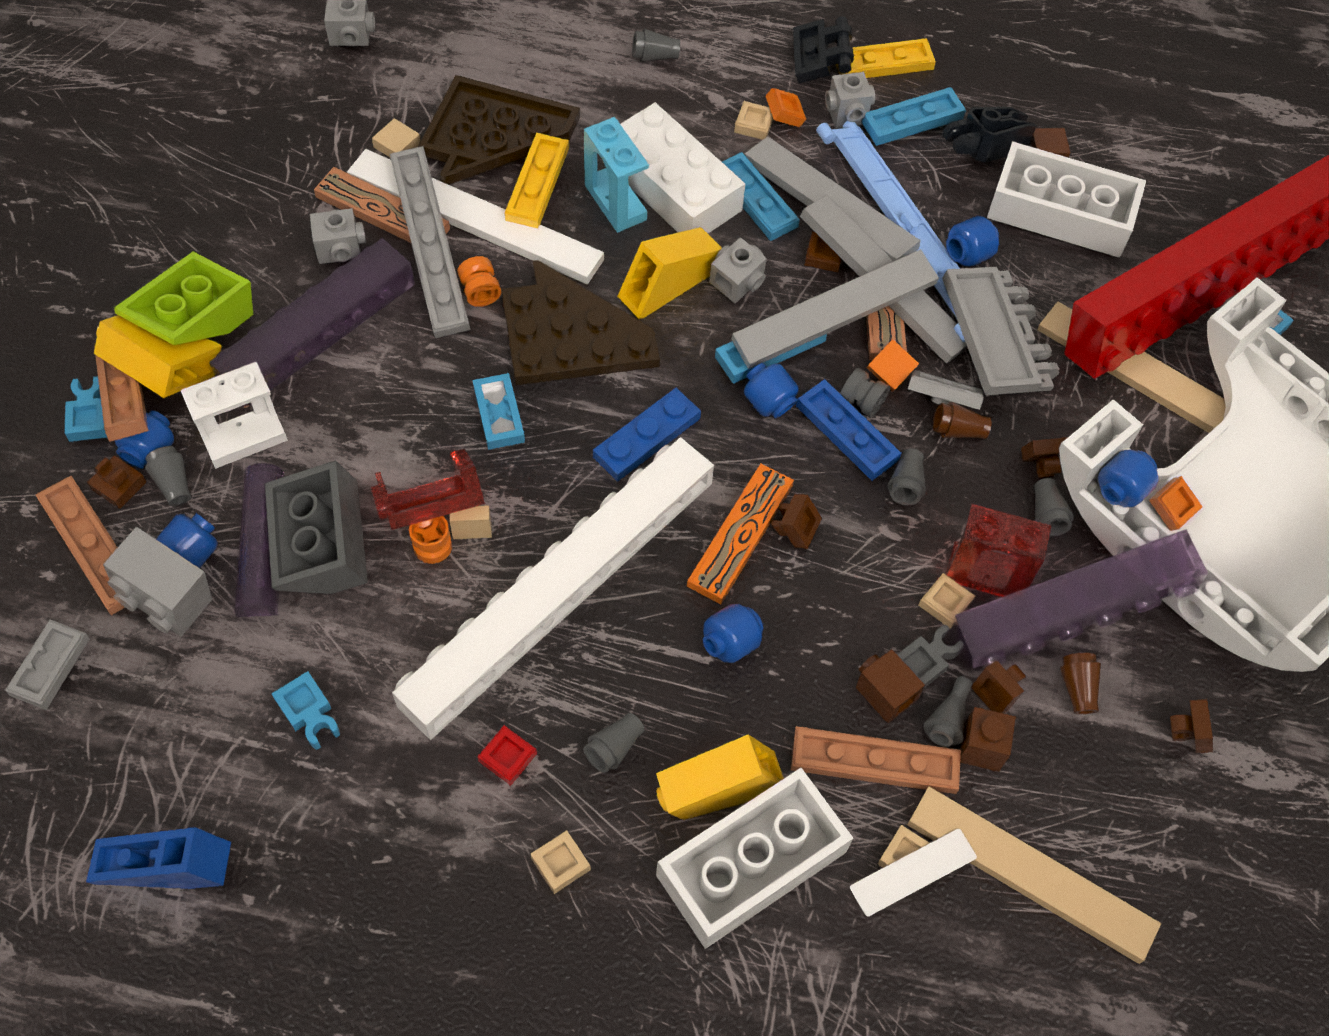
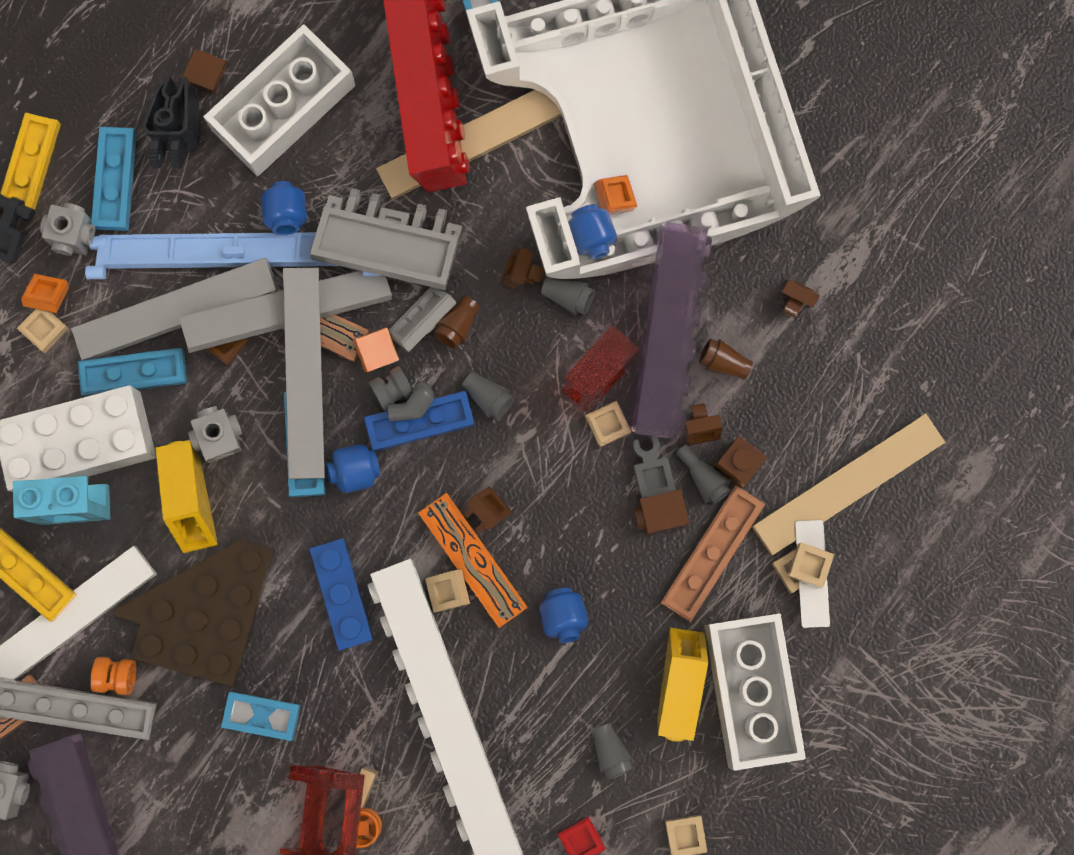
camera: 65 degrees left, 20 degrees up
none -> dark grey arm [388,382,434,422]
none -> tan tile [425,569,470,613]
none -> tan tile [787,542,834,588]

